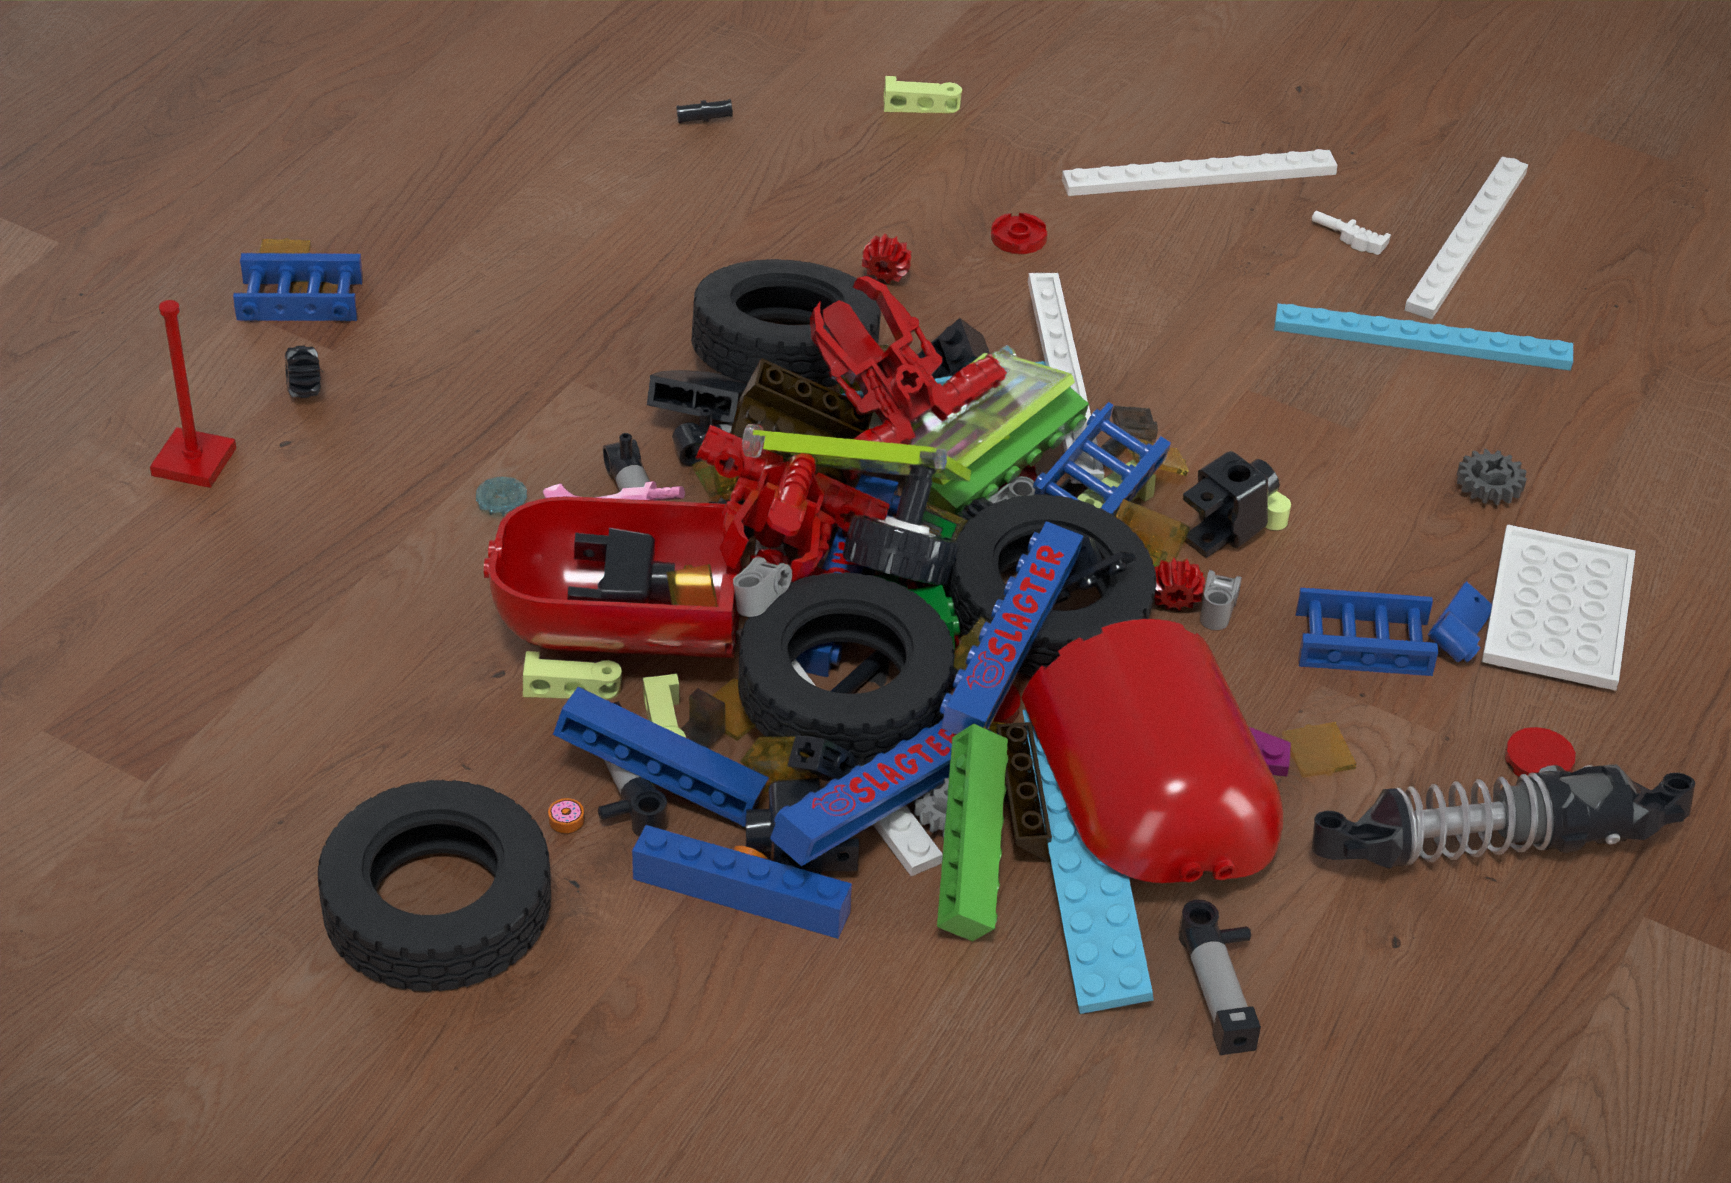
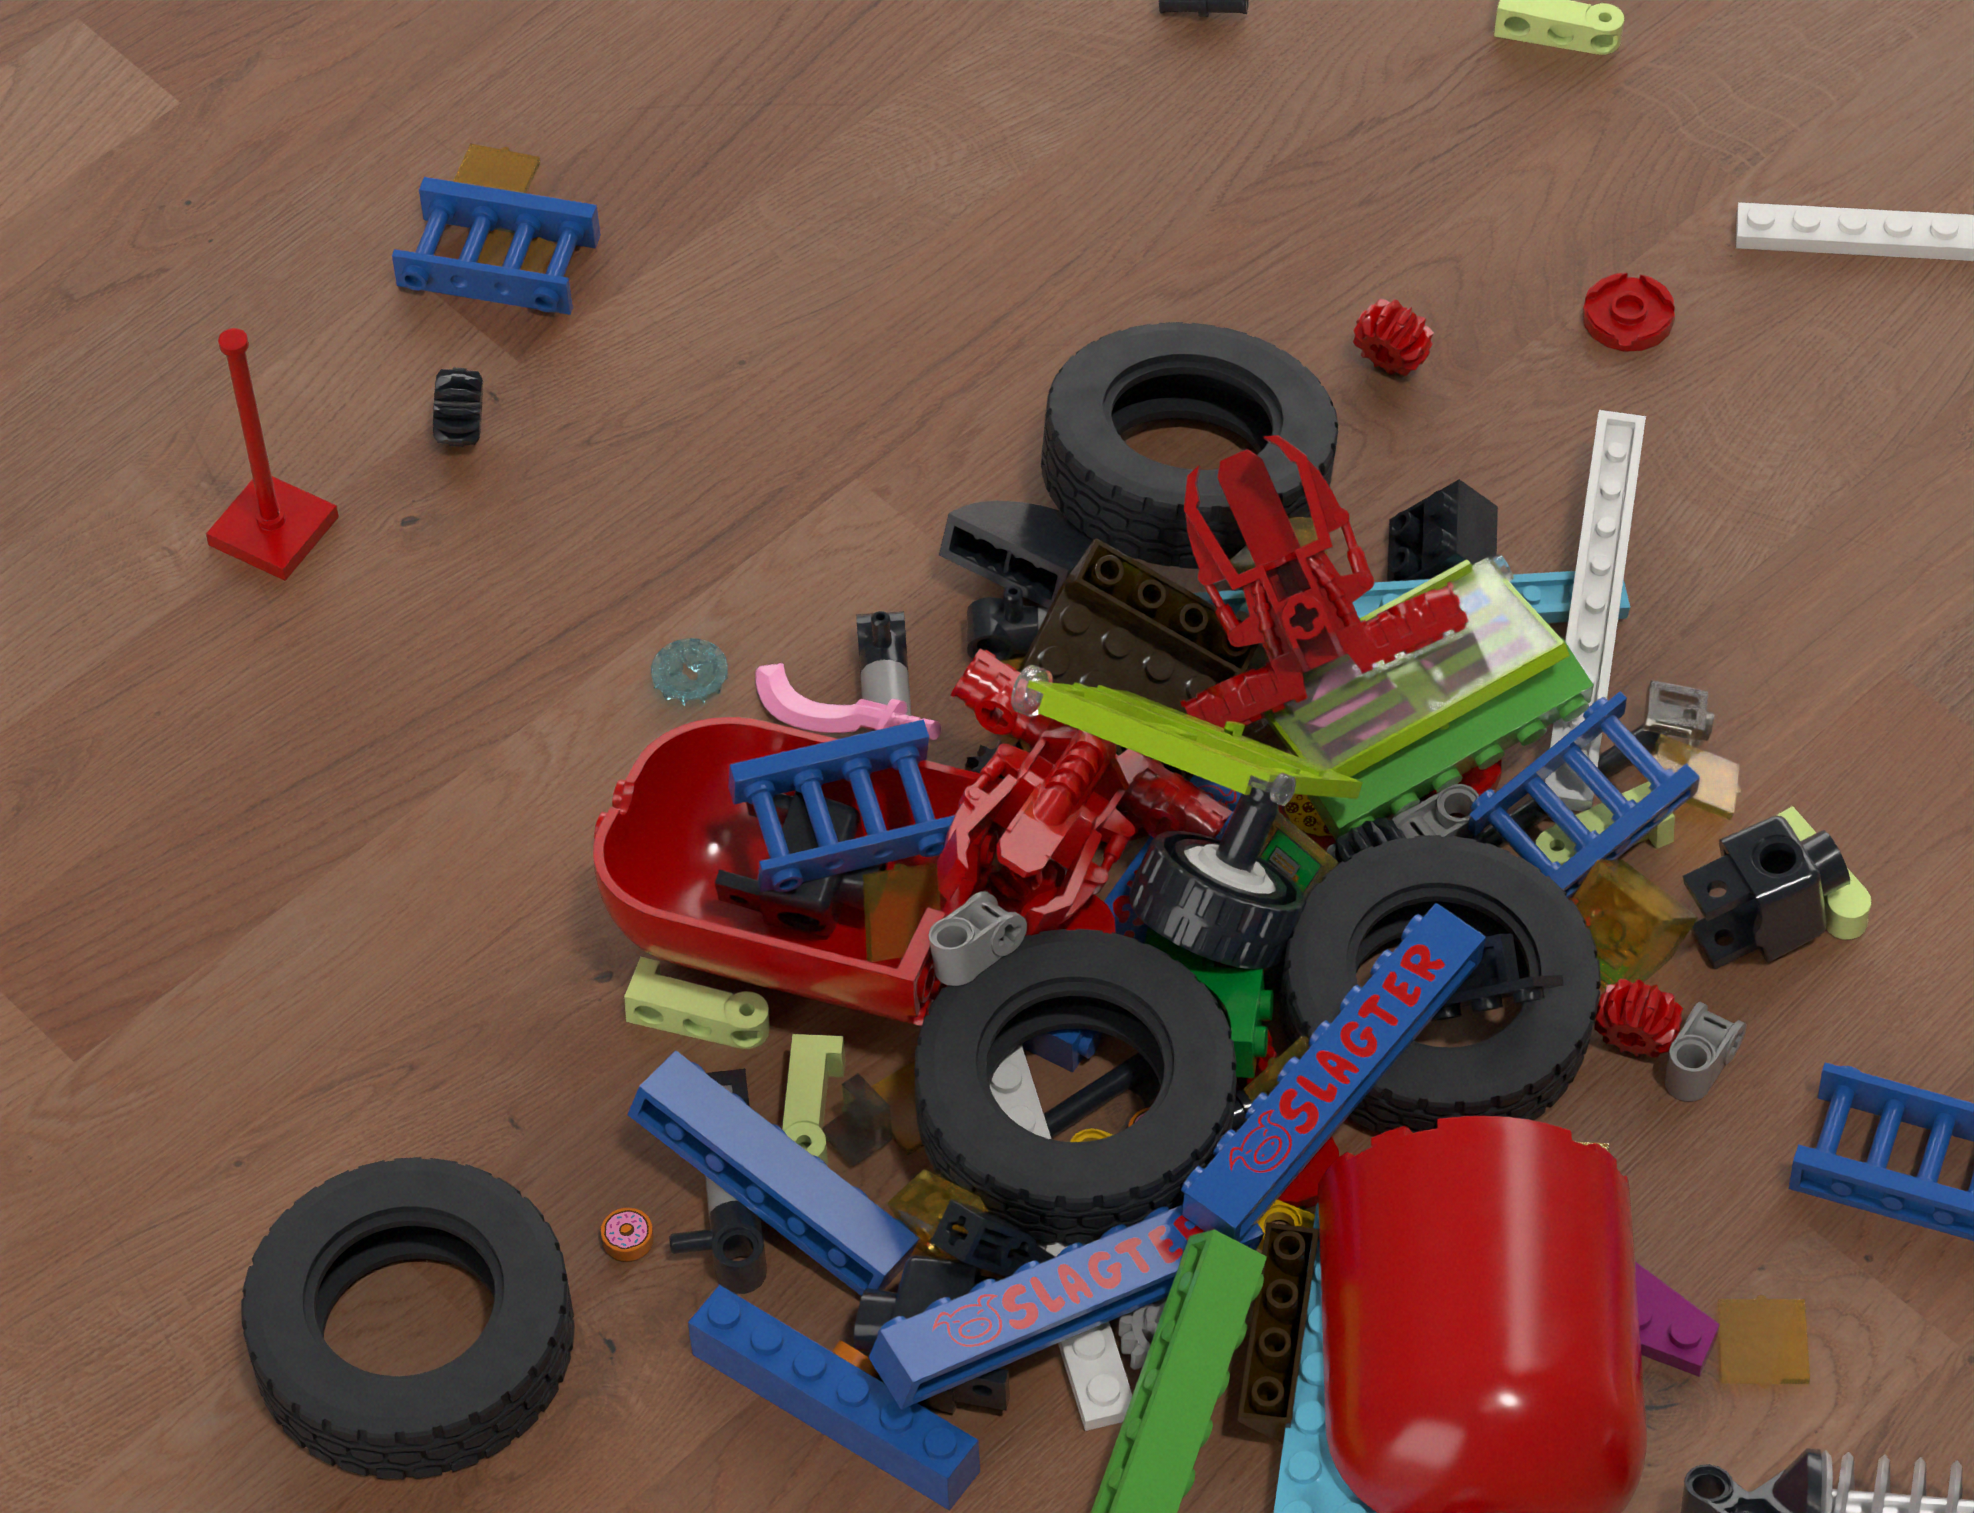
camera: 20 degrees right, 10 degrees up
none -> blue fence [728,719,955,892]

